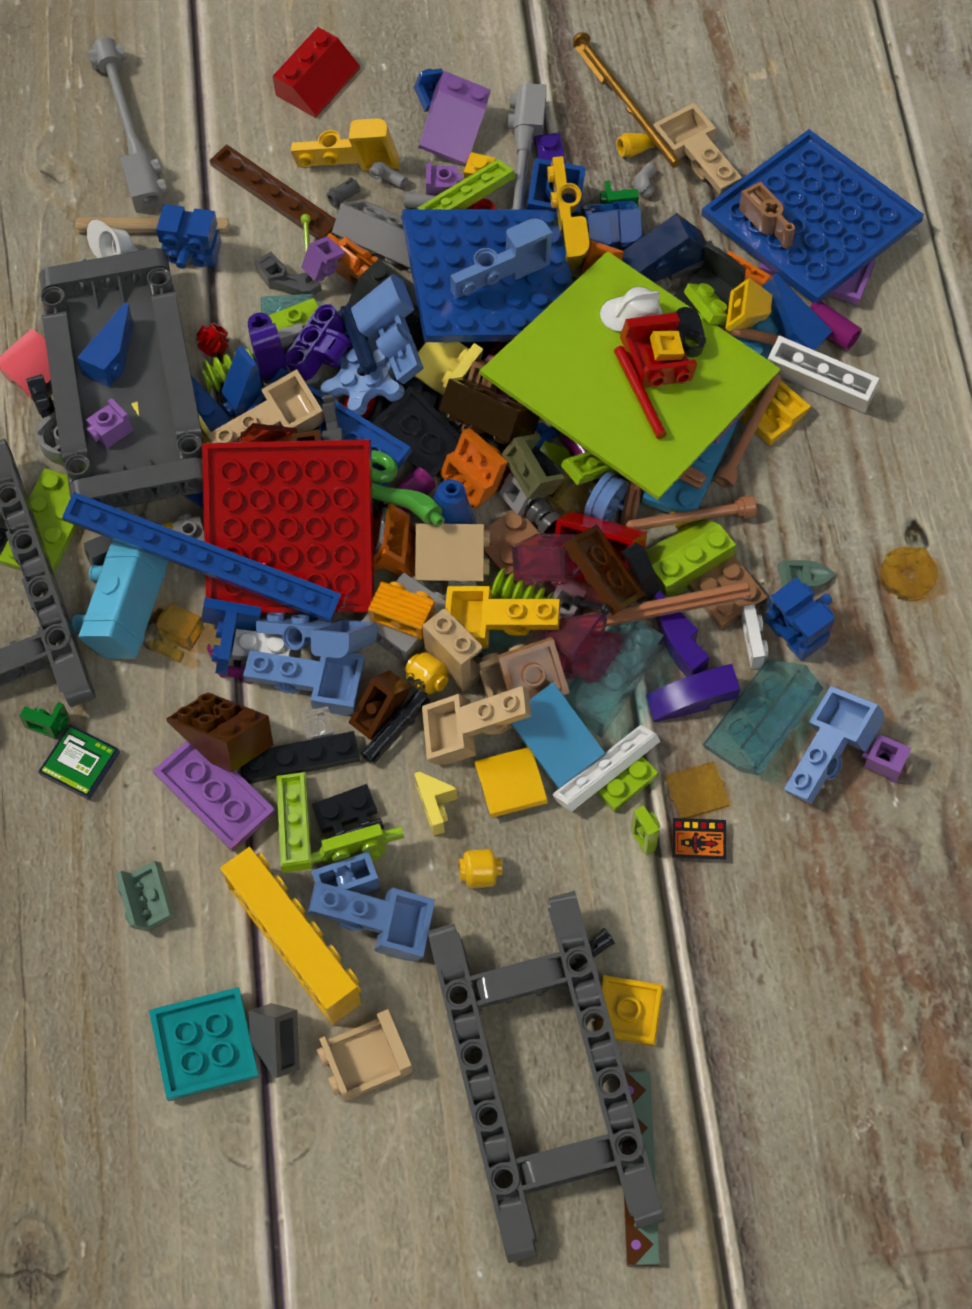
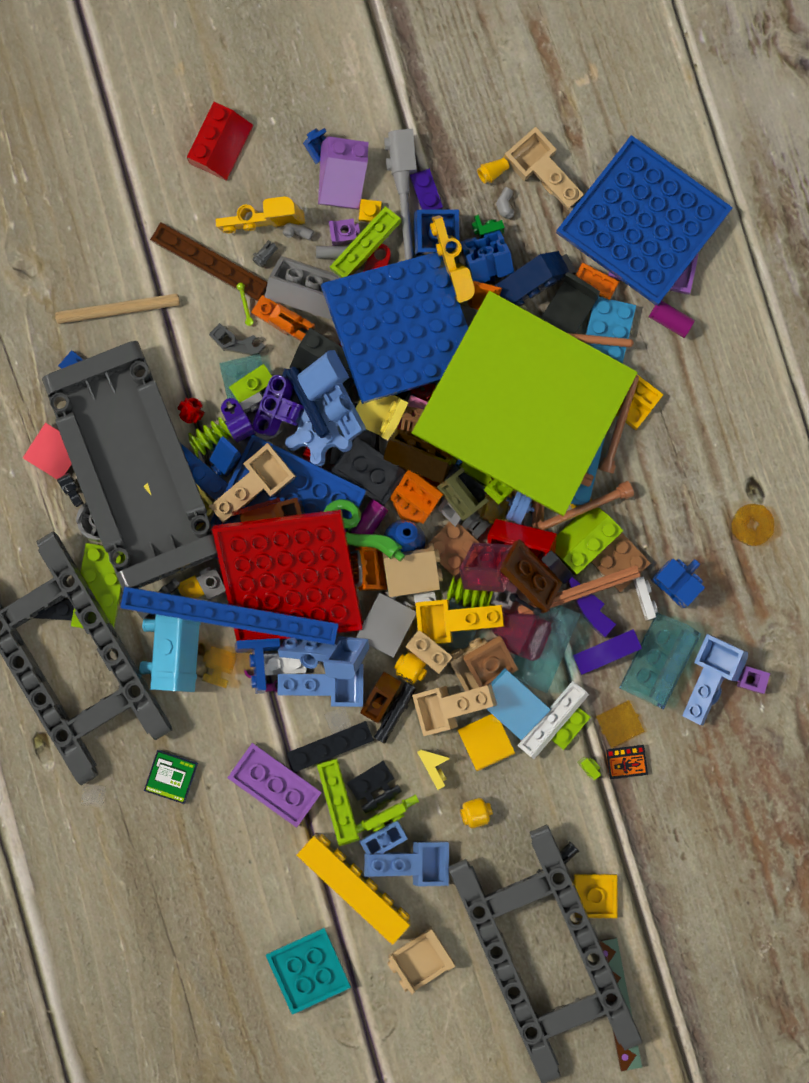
camera: 10 degrees left, 20 degrees up
green bracket [19,702,69,739] -> none
blue slope [77,302,133,387] -> none
medium lavender brick [86,398,133,449] -> none
white piece [87,219,138,258] -> none
light grey bar [88,38,168,213] -> none
sand green bracket [116,861,177,932] -> none
blue brick [156,204,222,269] -> none
reddish brown slope [166,692,274,773] -> none
dark grey slope [249,1003,300,1078] -> none
medium lavender brick [301,236,345,281] -> none
dark grey piece [322,394,345,440] -> none
light orange brick [368,581,436,639] -> none
medium blue plate [450,219,552,299] -> none
pearl gold bar [573,32,680,168] -> none
white piece [600,287,663,332] -> none
red bar [614,346,667,439] -> none
red panel [620,312,697,387] -> none
yellow plate [650,331,684,361] -> none
black piece [676,307,706,358] -> none
lime plate [684,283,728,326] -> none
yellow slope [726,278,772,331] -> none
medium nougat piece [739,181,795,249] -> none
blue slope [763,273,832,350] -> none
white brick [767,336,879,413] -> none
sand green plate [778,560,835,588] -> none

